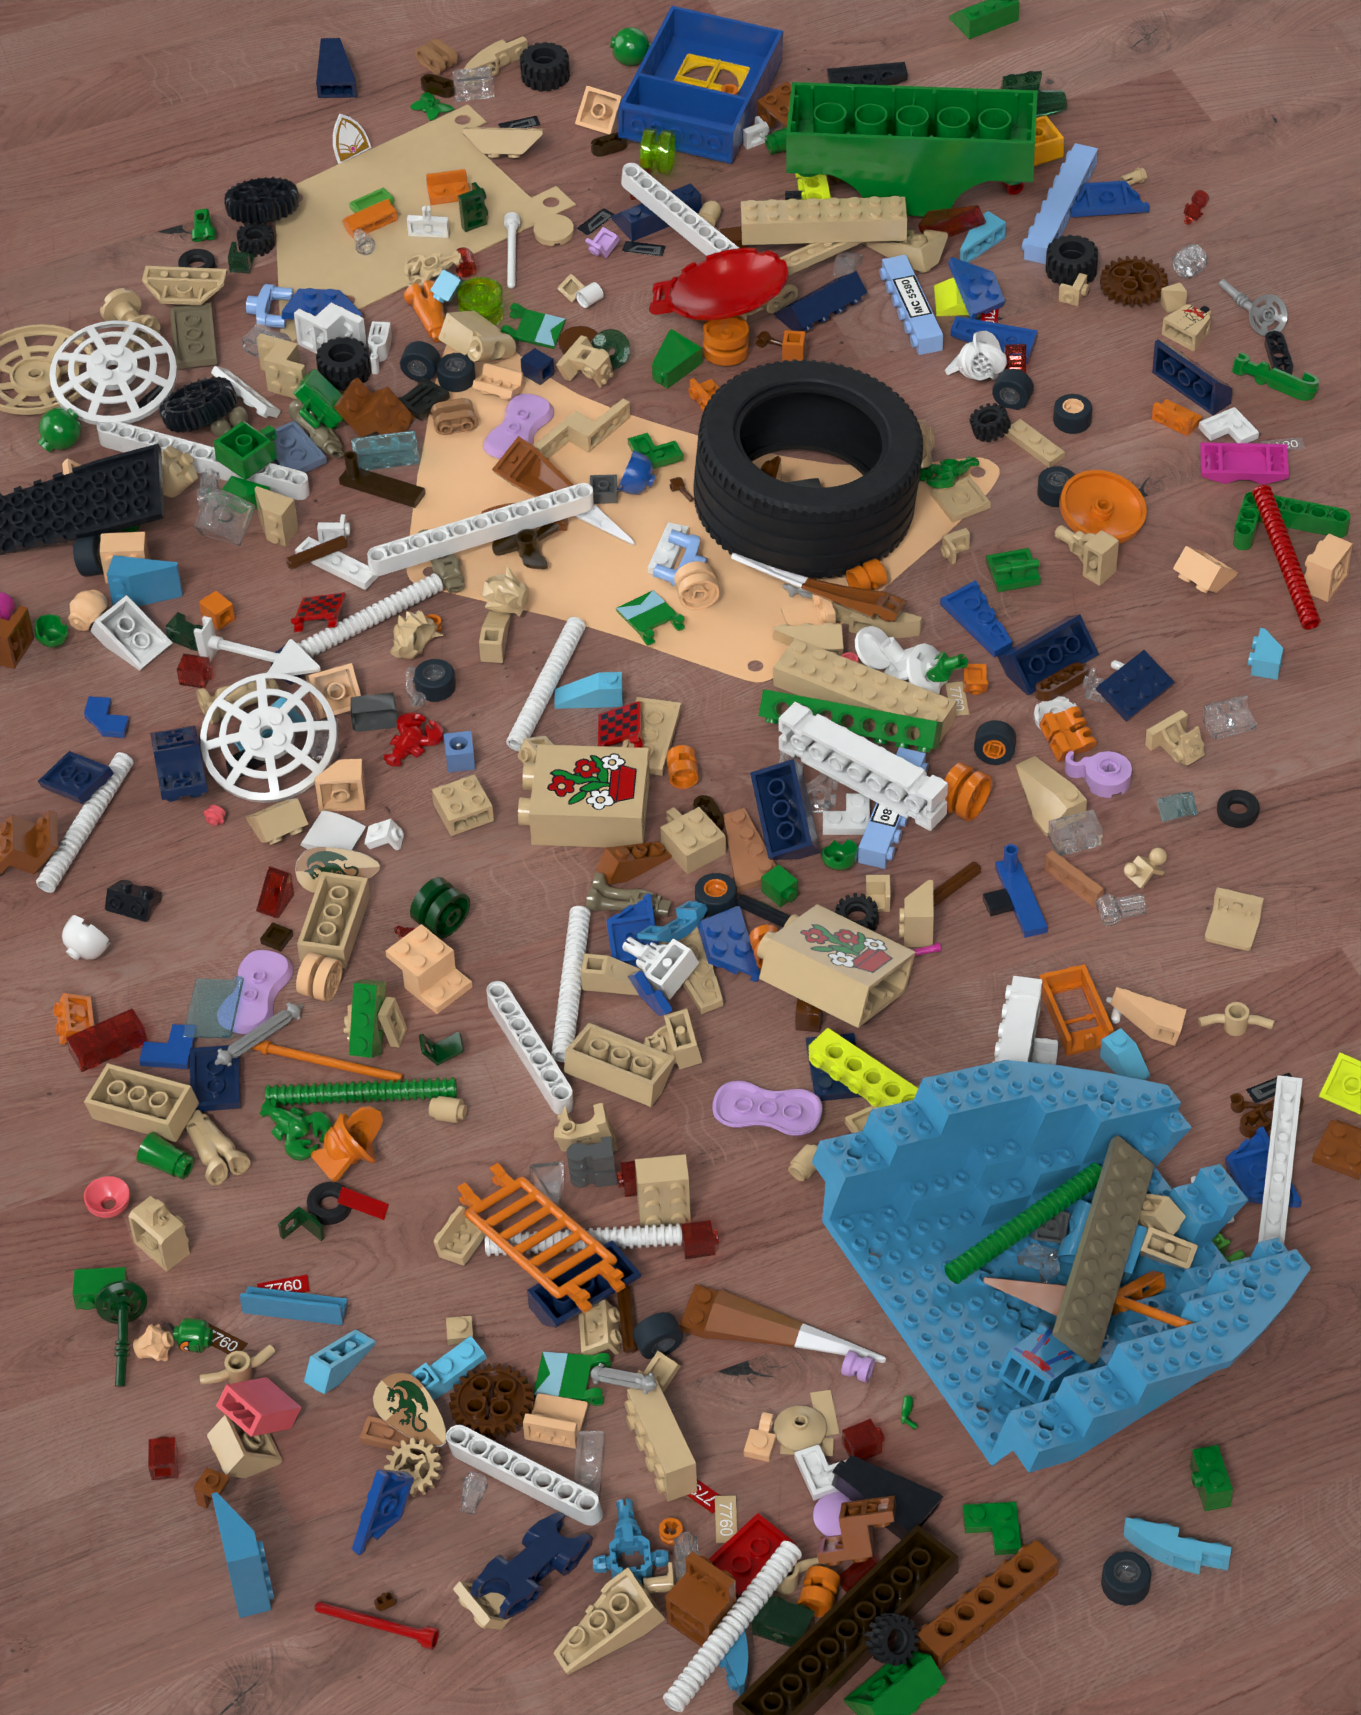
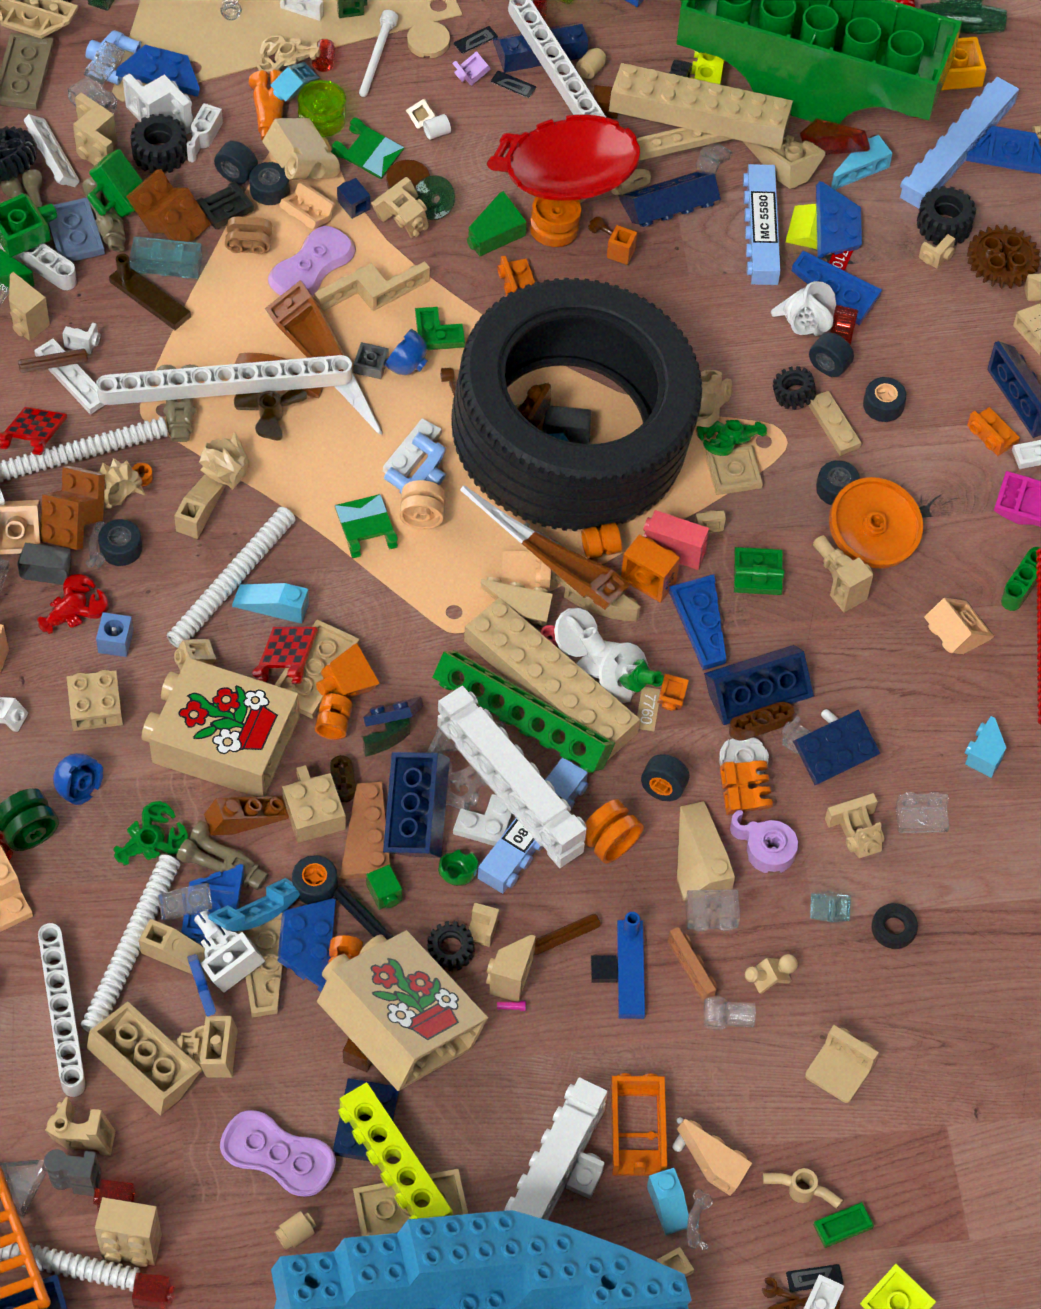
camera: 10 degrees right, 10 degrees up
none -> dark orange bracket [40,466,105,550]
none -> blue cylinder [53,753,103,805]
none -> clear slope [84,41,125,85]
none -> green animal [113,801,188,866]
none -> clear slope [158,883,212,921]
none -> orange torso [316,643,380,698]
none -> dark blue wing [363,696,424,727]
none -> clear green slope [363,718,410,757]
none -> orange brick [621,534,680,603]
none -> coral brick [643,510,709,570]
none -> clear piece [687,1189,713,1250]
none -> green tile [813,1202,874,1248]

